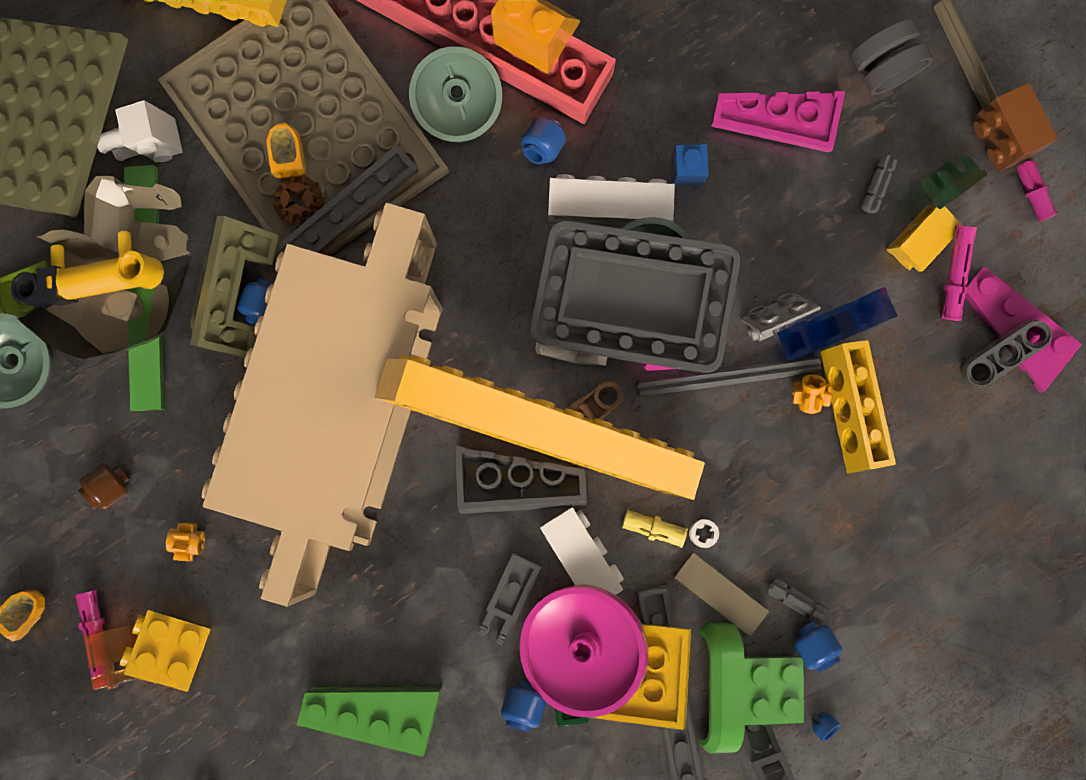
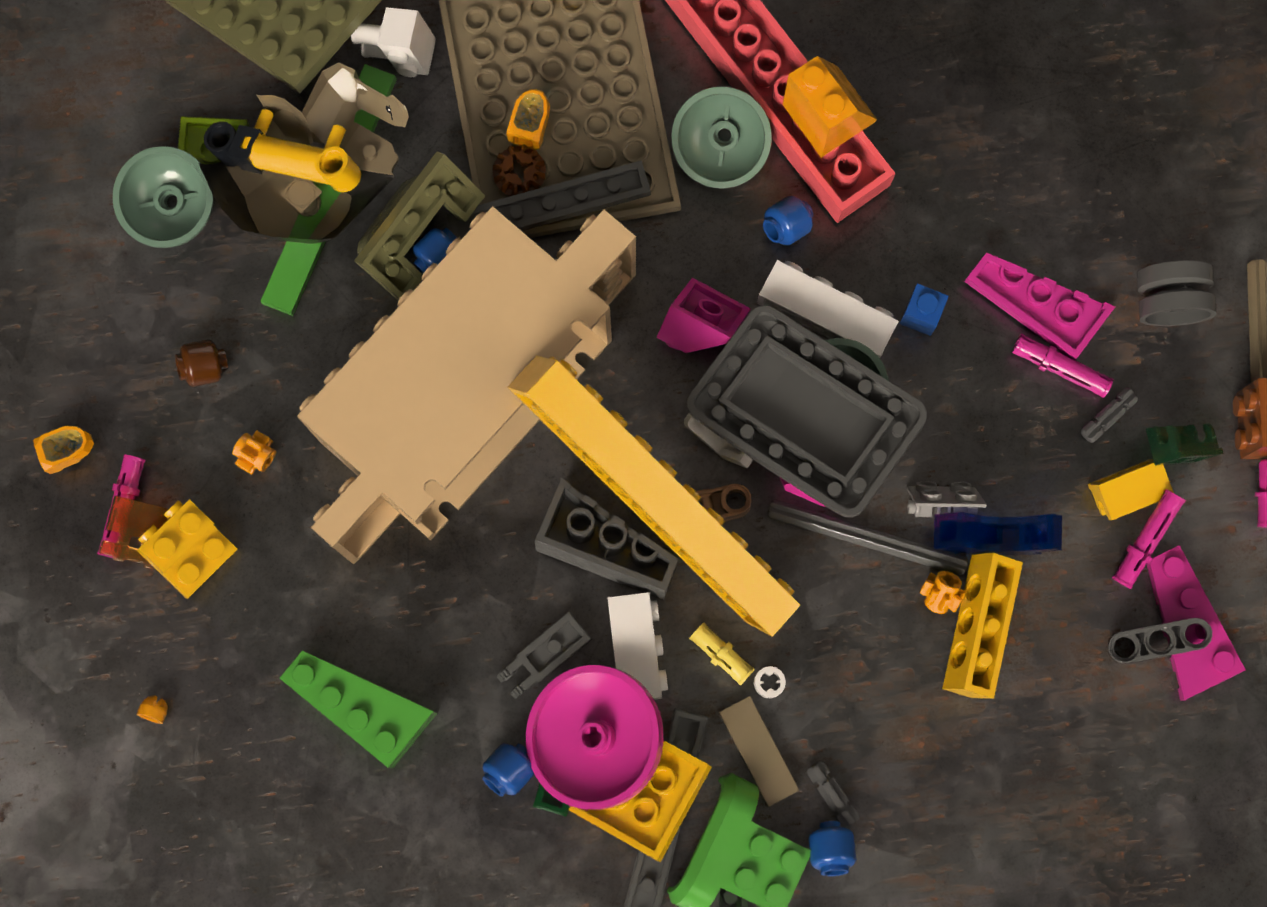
camera: 25 degrees right, 5 degrees down
none -> dark pink slope [656,278,751,353]
none -> dark pink pin [1012,333,1114,398]

